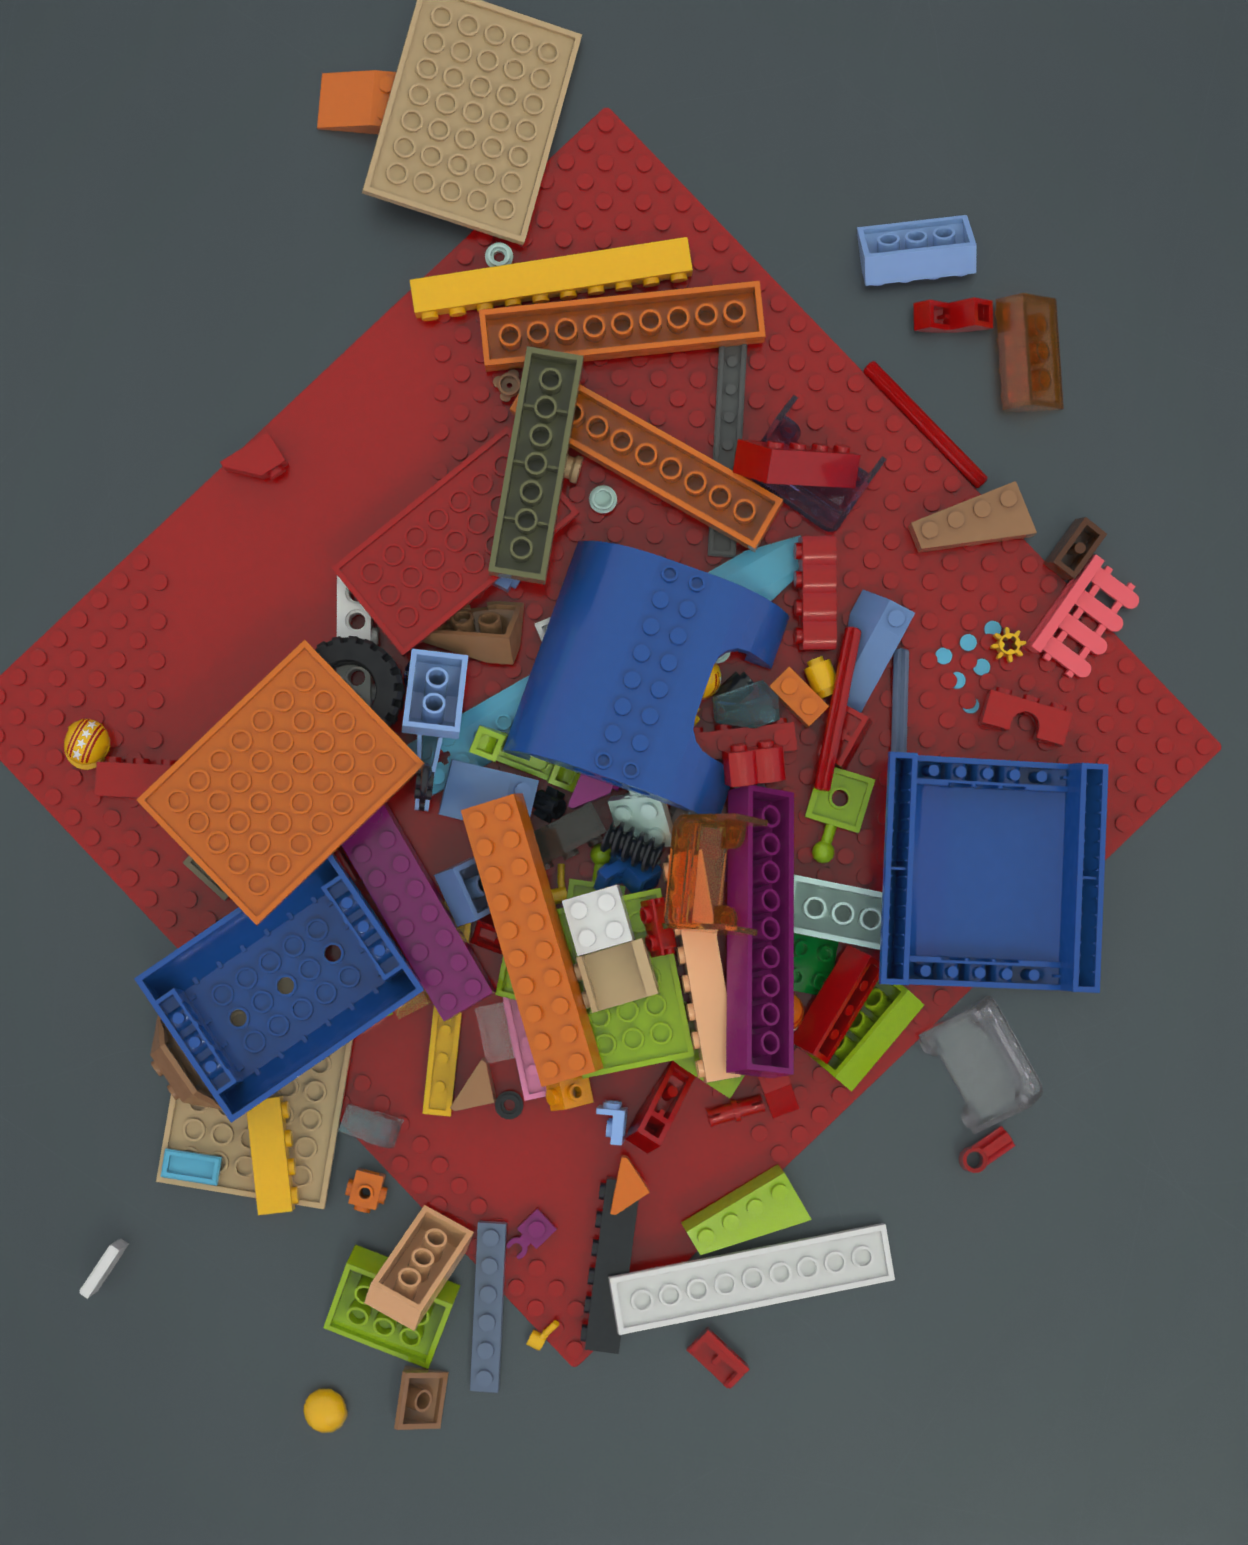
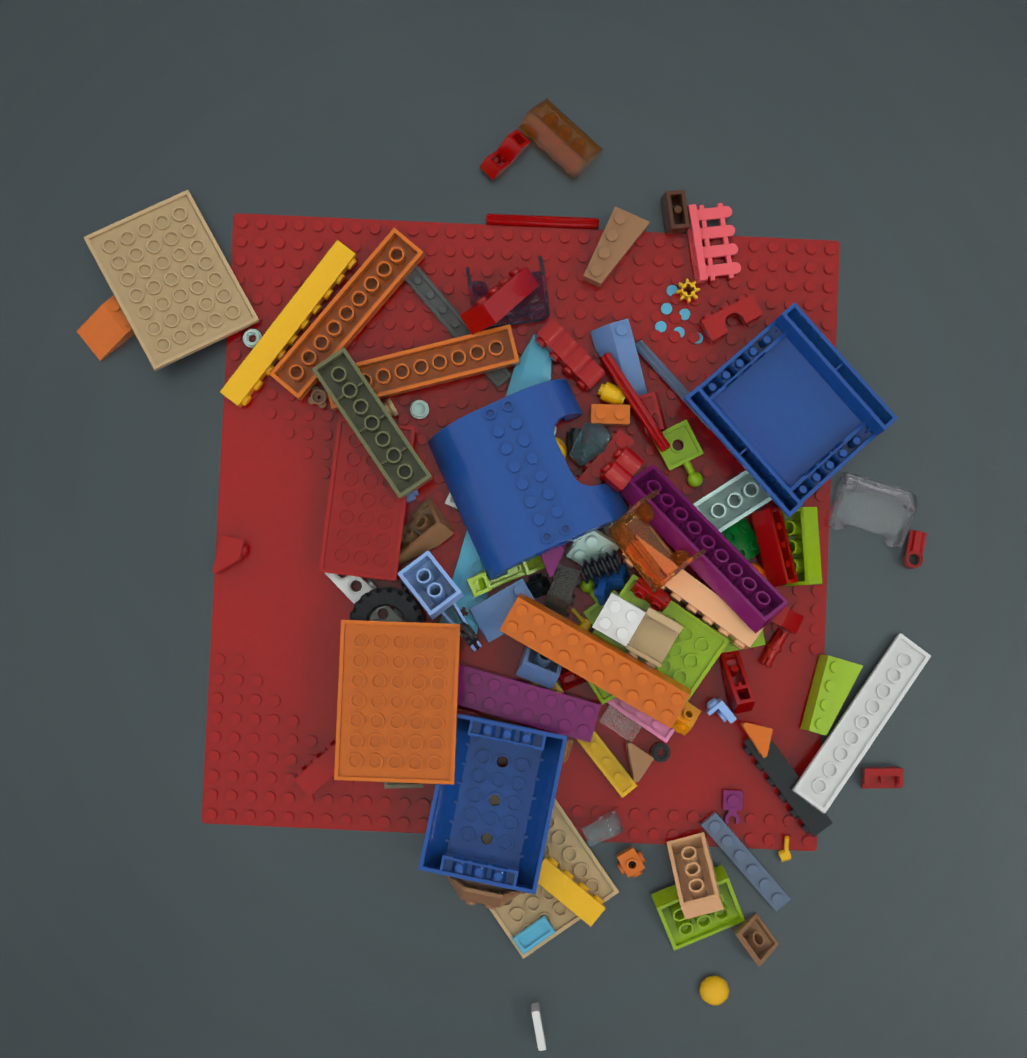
camera: 45 degrees left, 0 degrees up
yellow helmet [64,719,110,770] -> none
light blue slope [857,215,976,286] -> none

